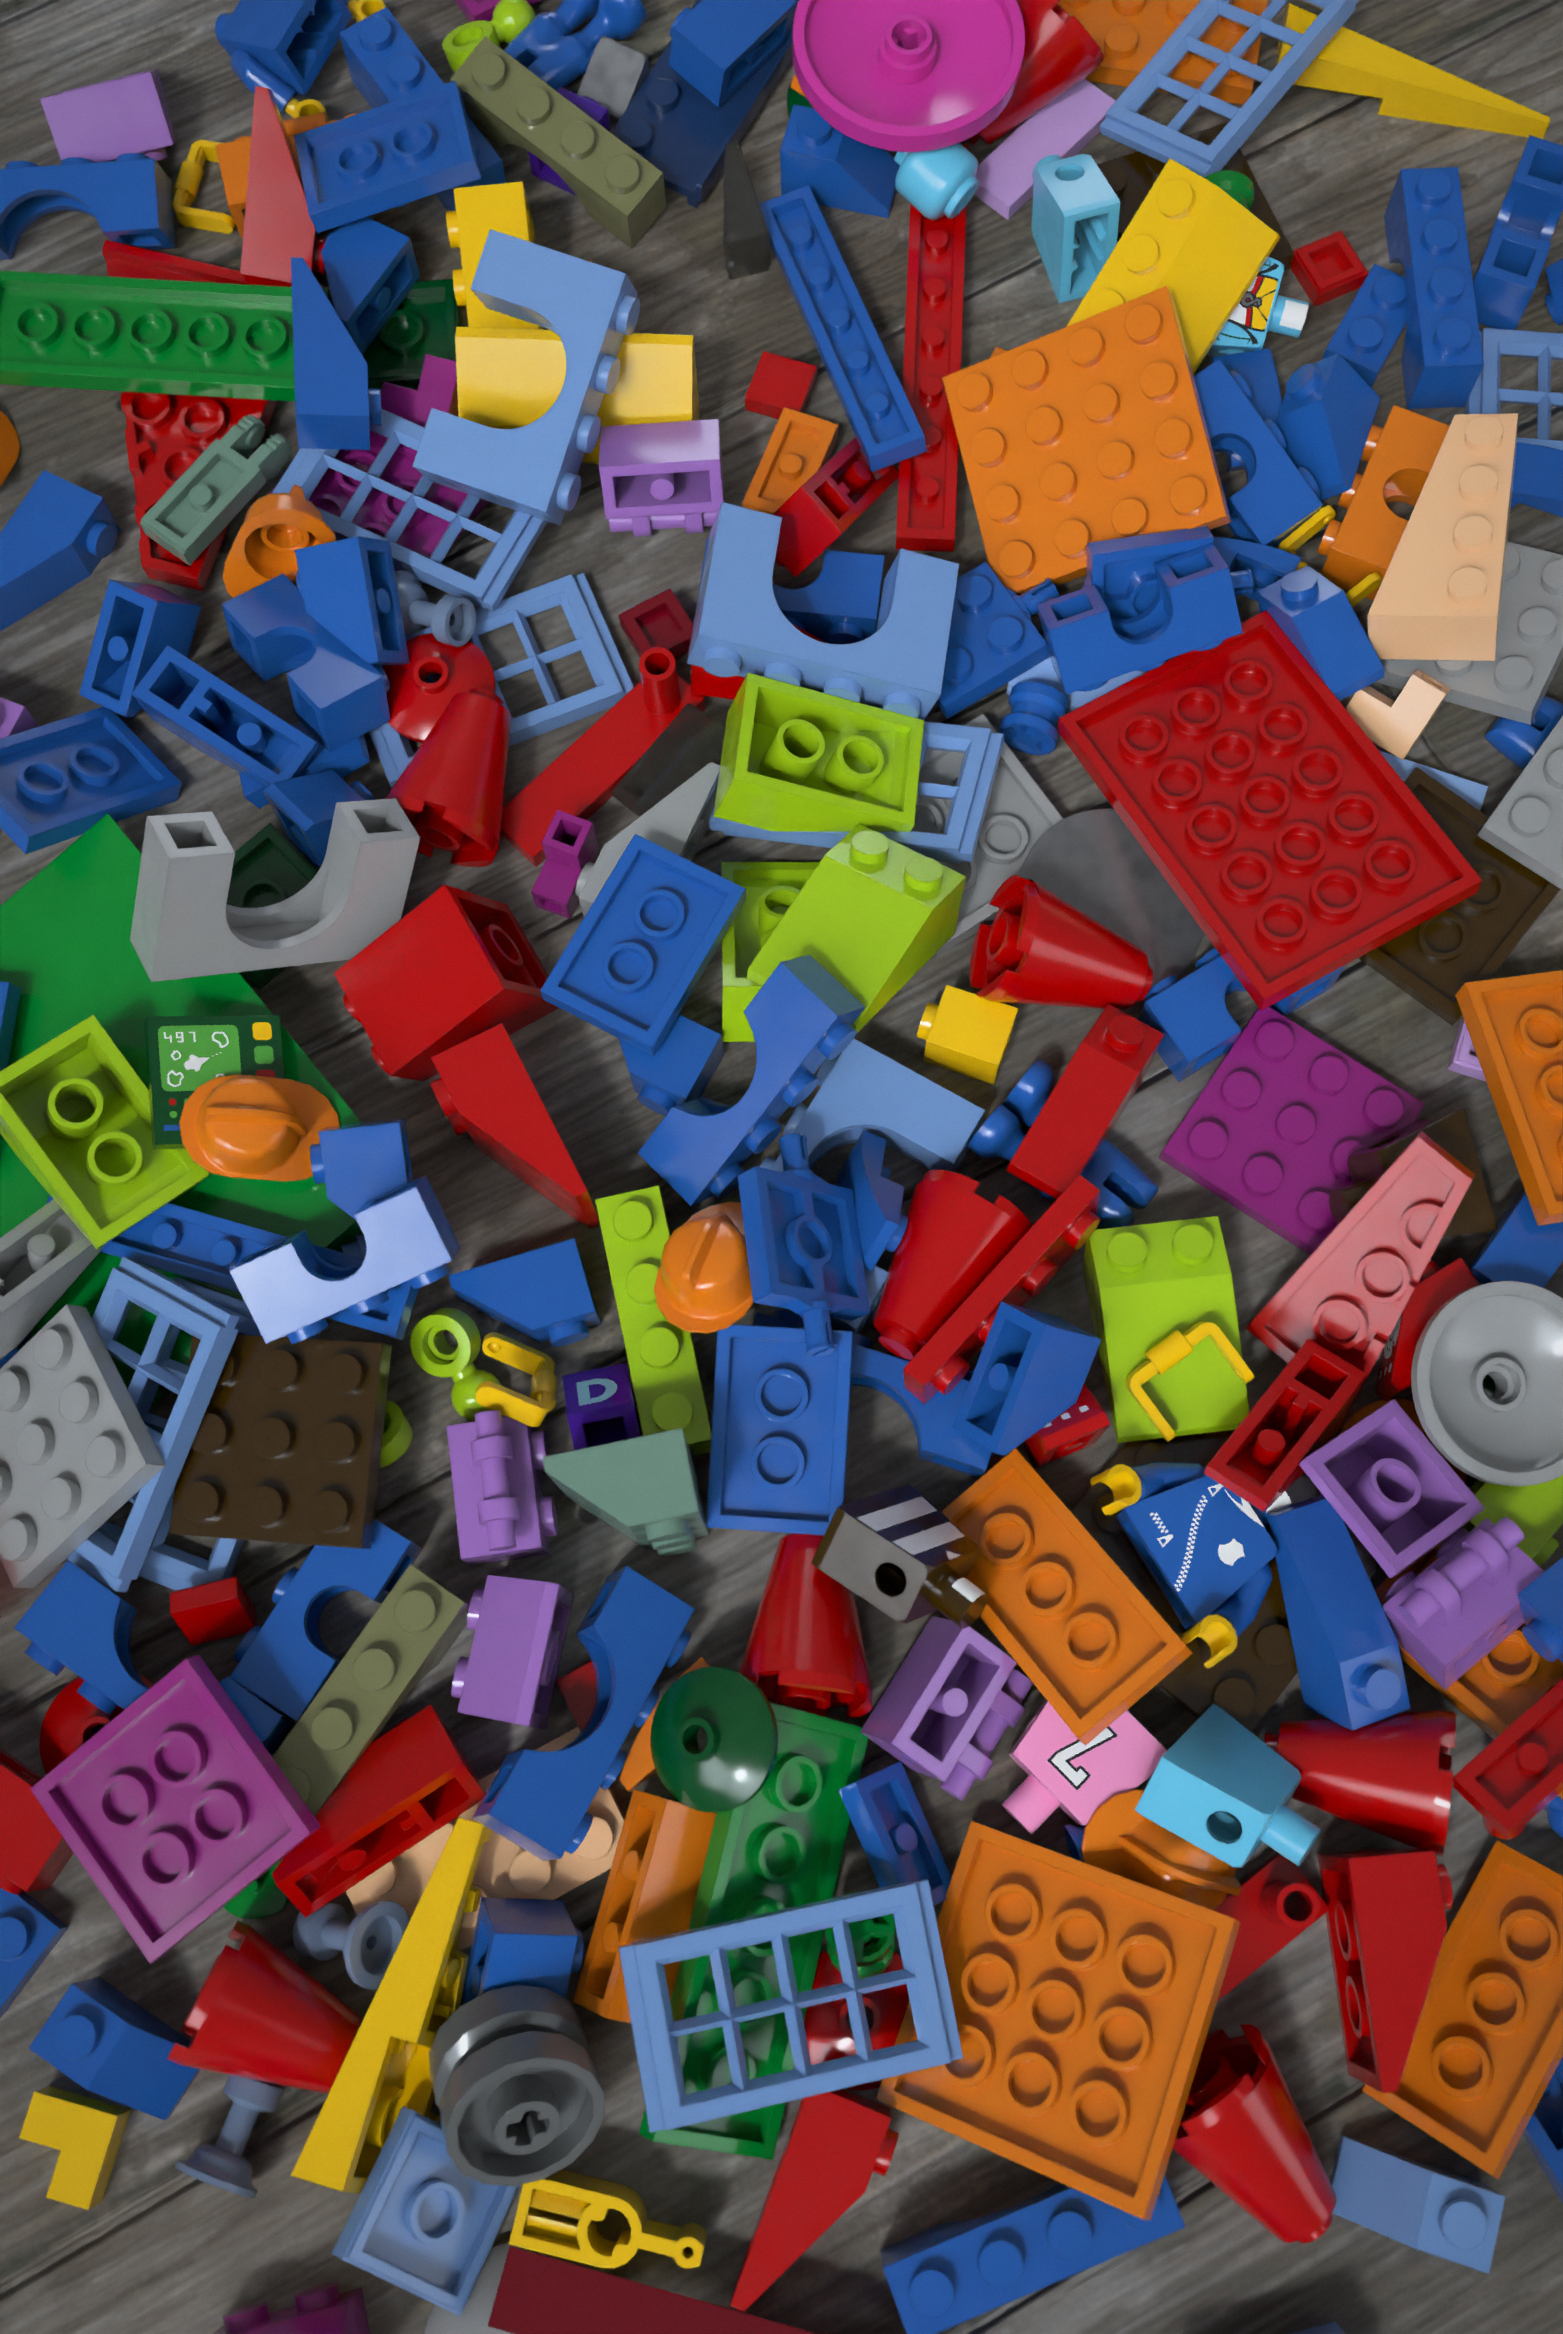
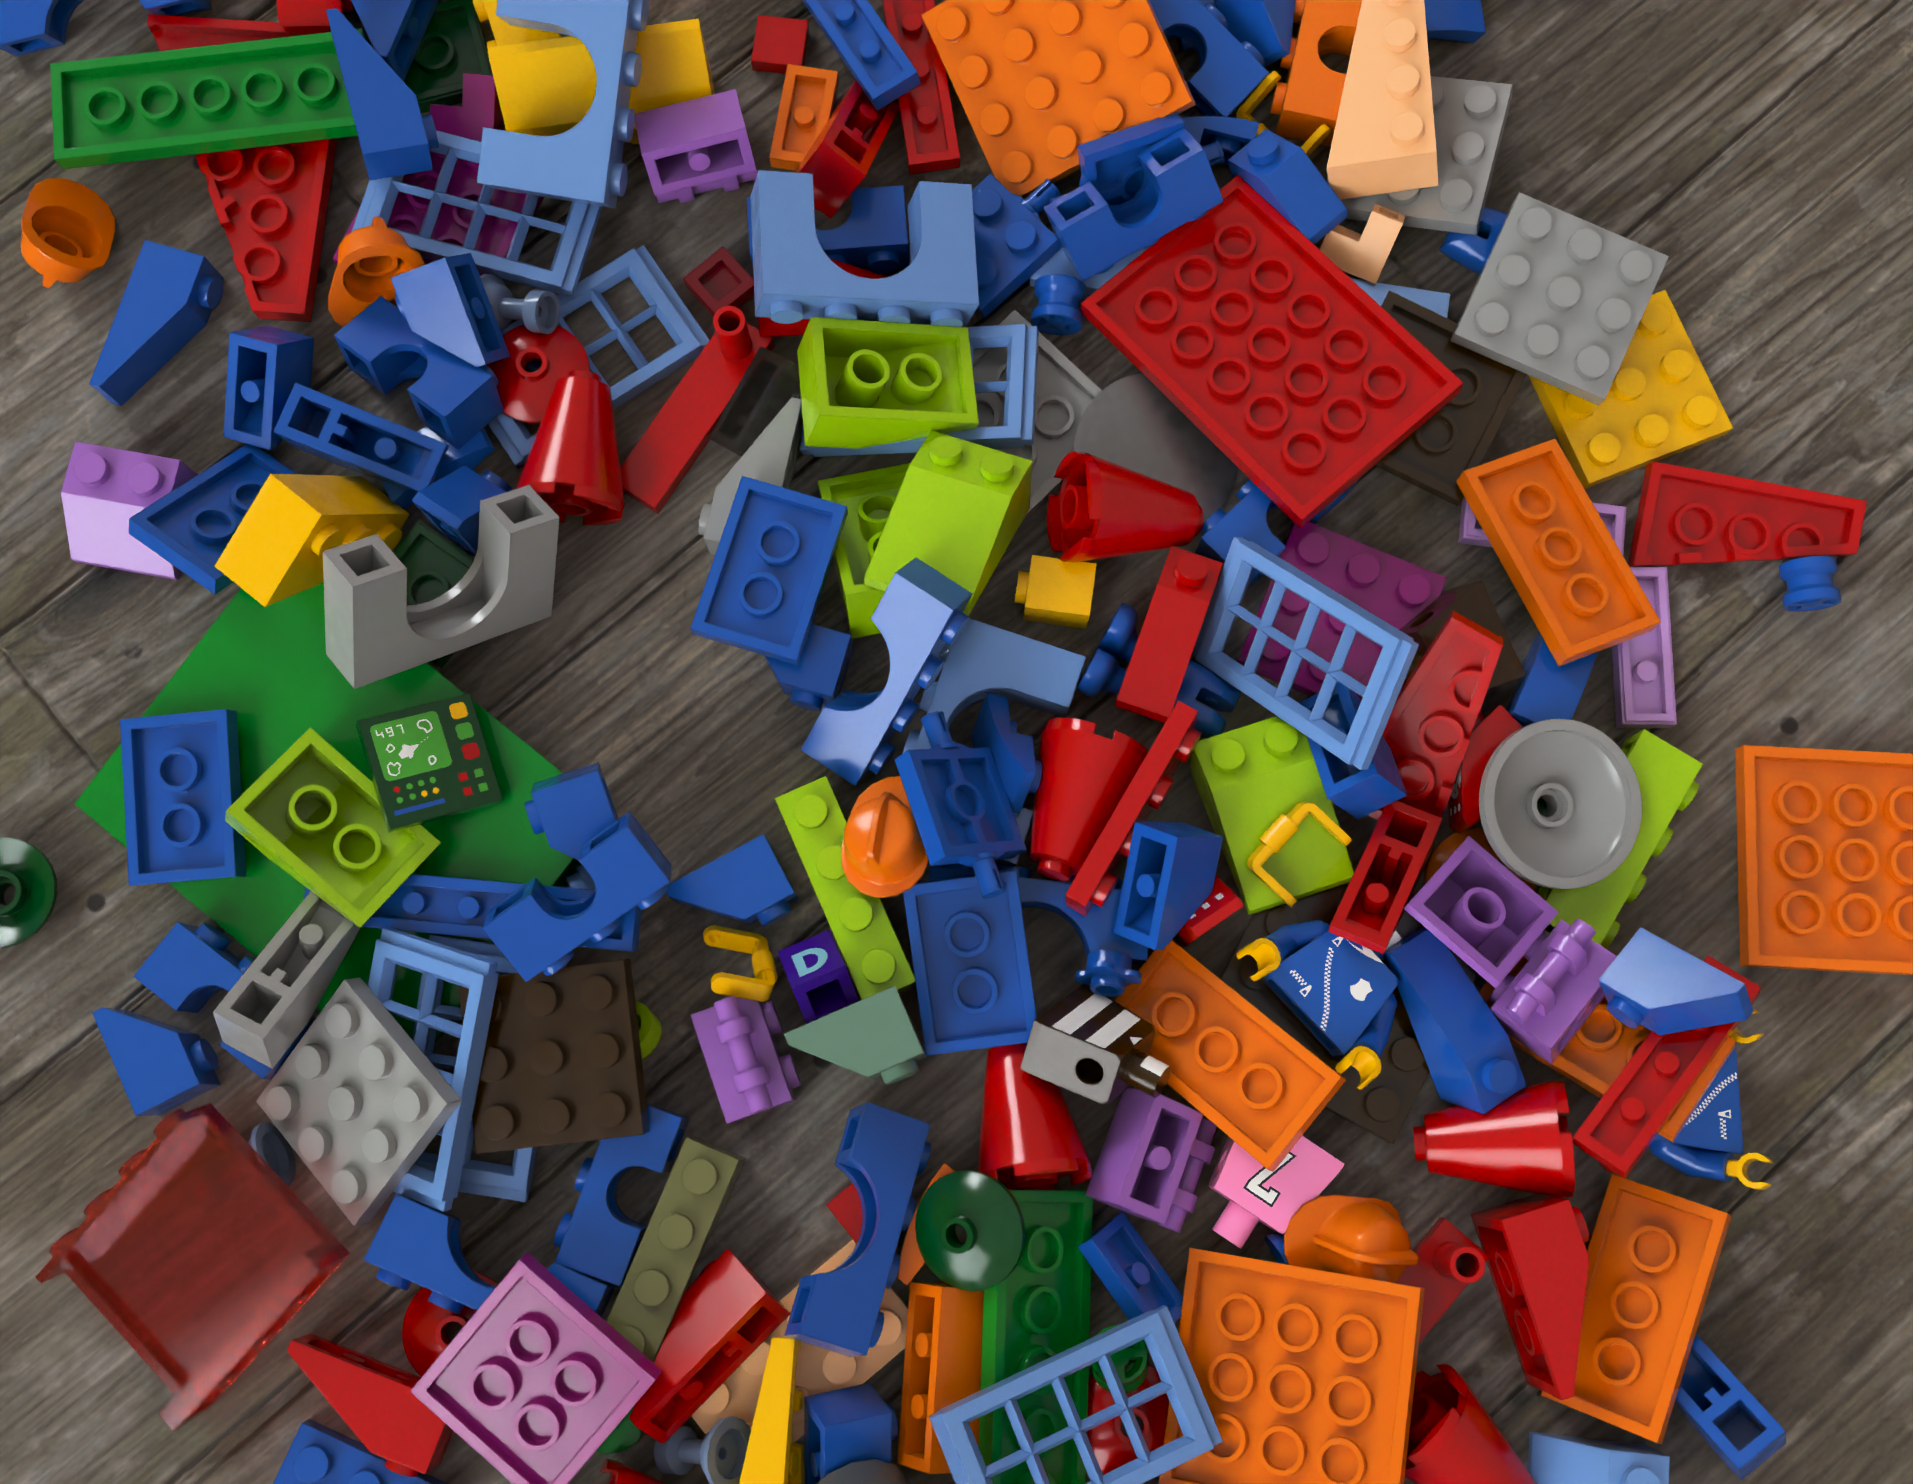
camera: 15 degrees left, 5 degrees up
sand green hinge [140,414,293,566] -> none
red tile [170,1577,257,1646] -> none
orange piece [179,1075,339,1182] -> none
red slope [334,884,559,1081] -> none
lime plate [410,1308,501,1421] -> none
red slope [430,1023,600,1229] -> none
medium lavender slope [451,1575,575,1730] -> none
magenta piece [531,810,600,920] -> none
medium azure torso [1135,1703,1321,1868] -> none
none -> yellow wedge [215,474,410,607]
none -> blue plate [1075,950,1142,997]
none -> medium blue piece [1192,537,1419,770]
none -> blue slope [1299,682,1407,819]

